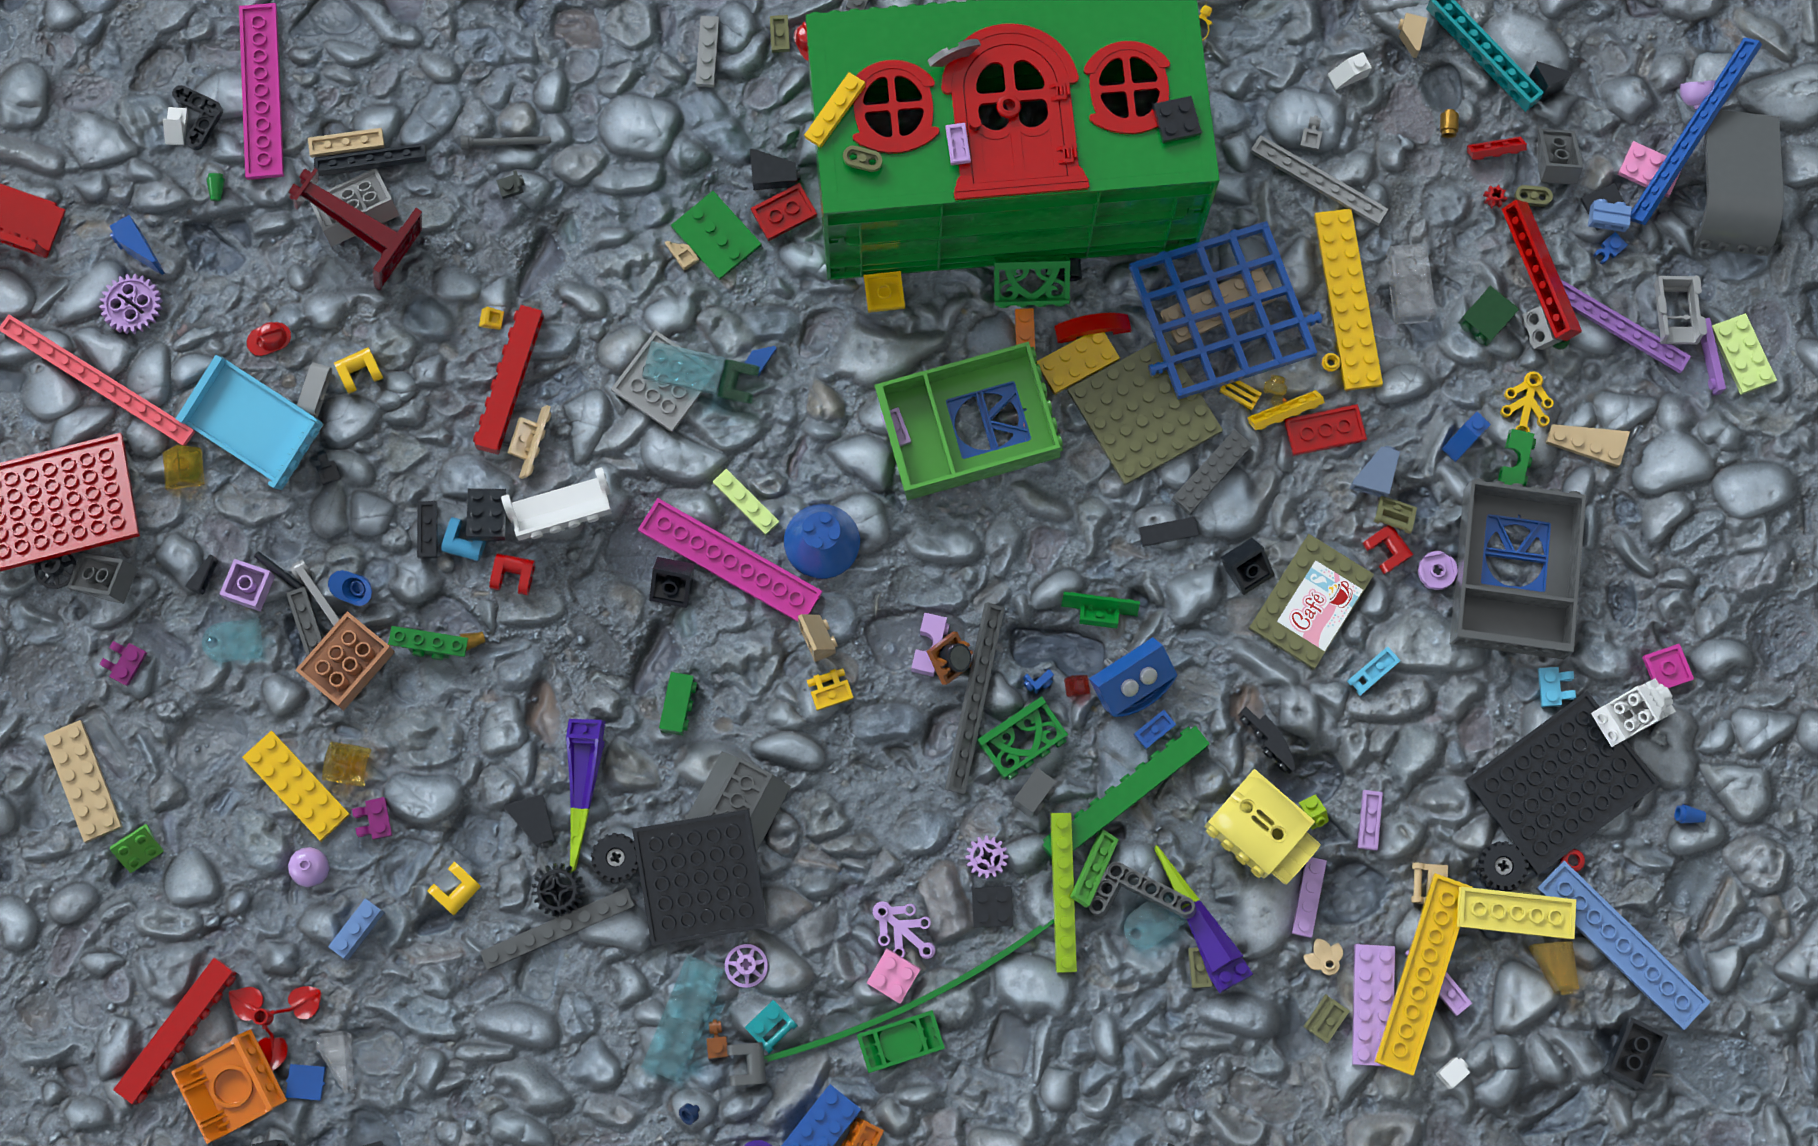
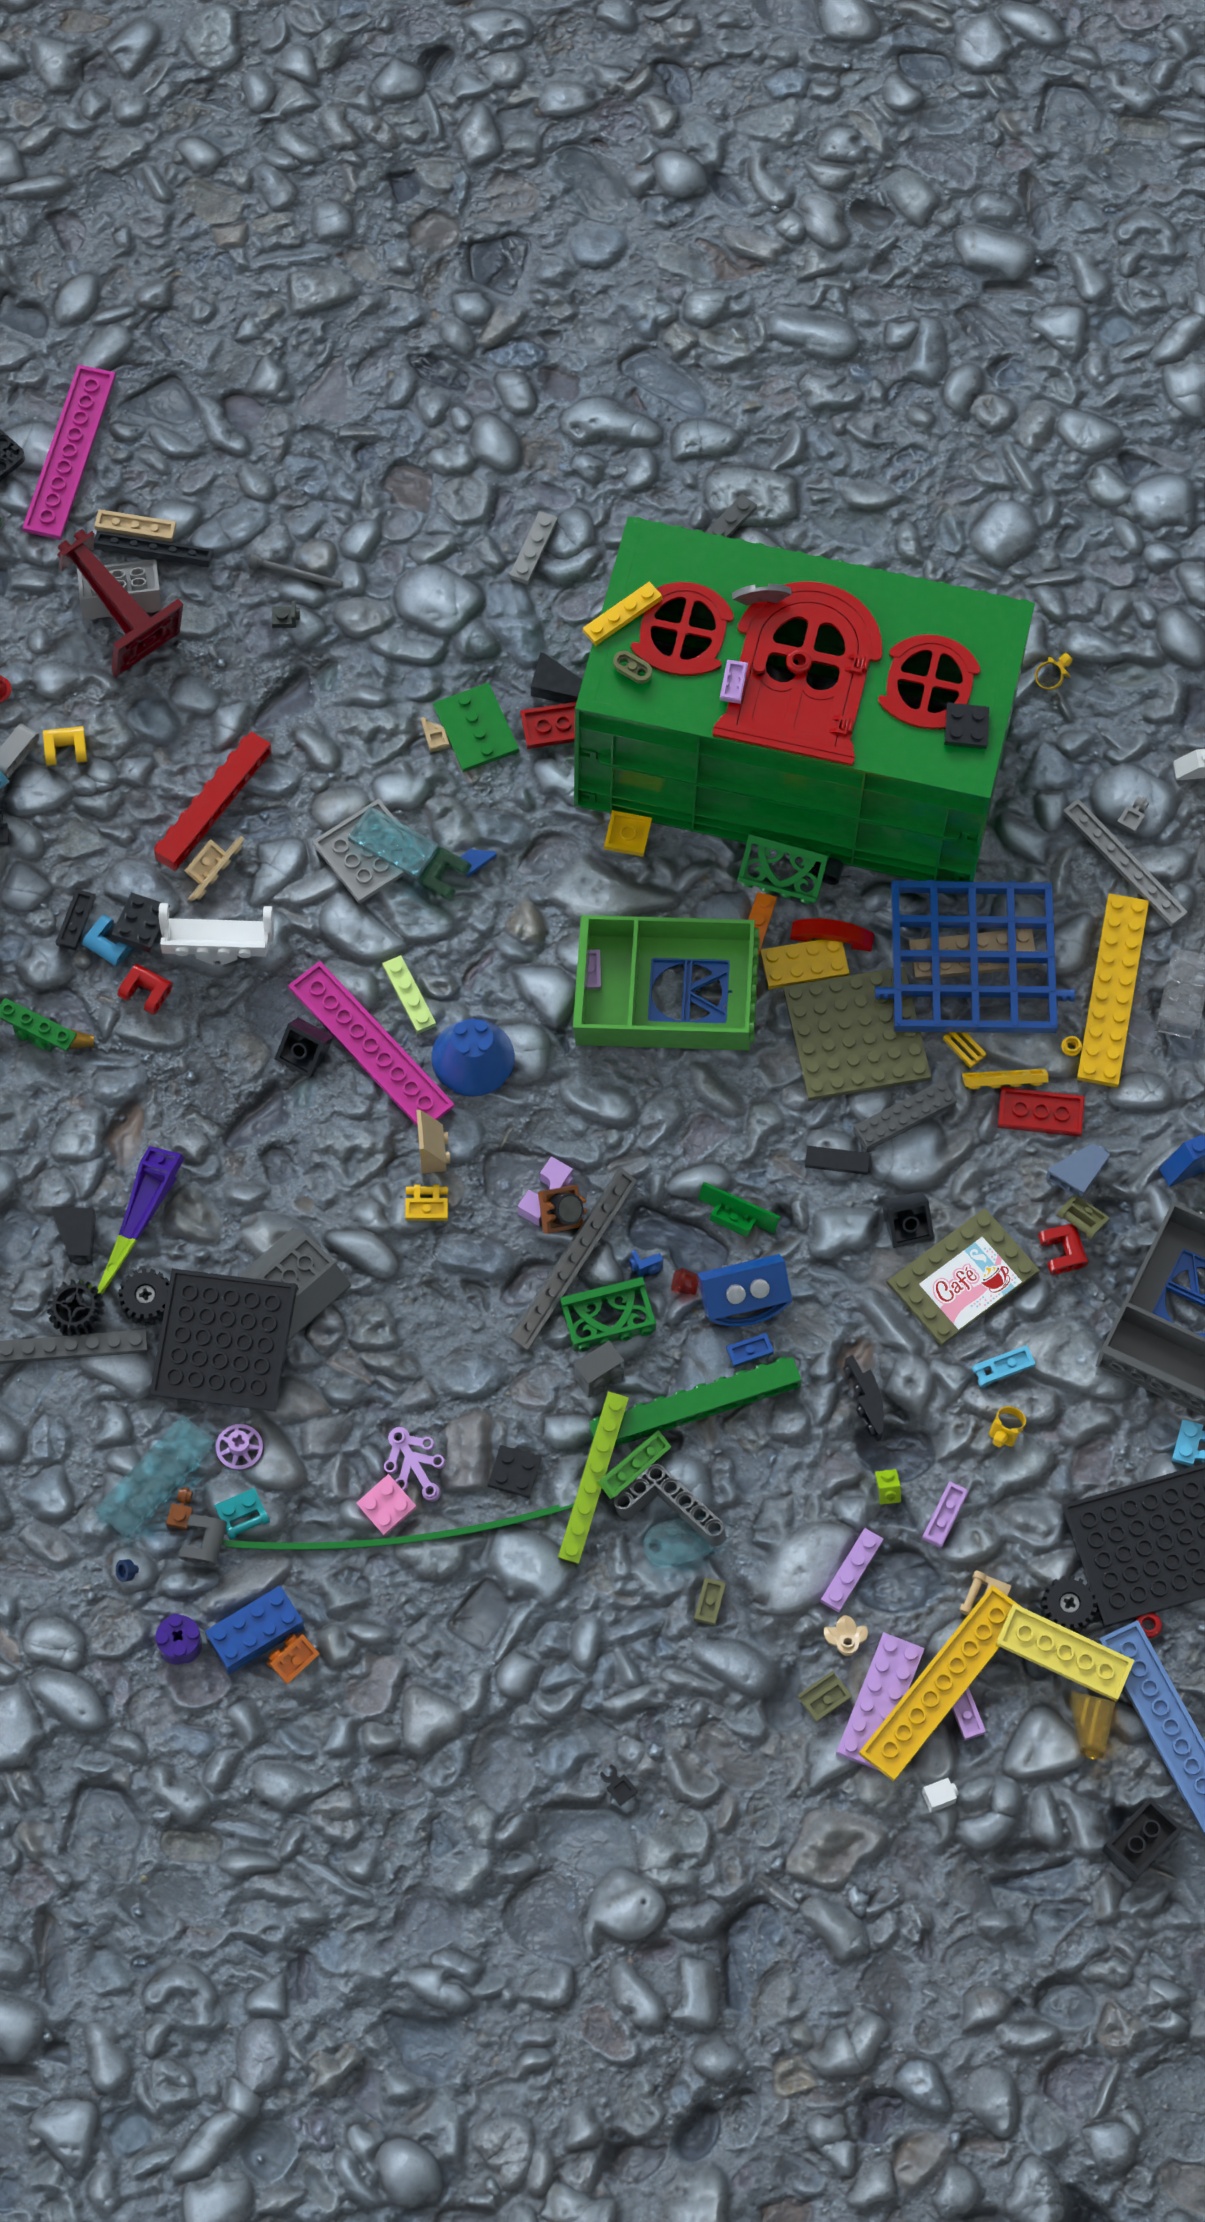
camera: 20 degrees right, 10 degrees down
yellow slope [479,307,504,330] -> none
green brick [659,672,697,736] -> none
olive plate [770,15,790,53] -> none
green slope [857,1010,945,1073] -> none
lavender gear [965,835,1008,879] -> none
dark purple plate [1154,845,1253,993] -> none
light yellow piece [1204,769,1321,885] -> none
clear yellow animal [1263,375,1288,406] -> none
lavender plate [1418,551,1458,590] -> none
none -> yellow piece [988,1406,1026,1447]

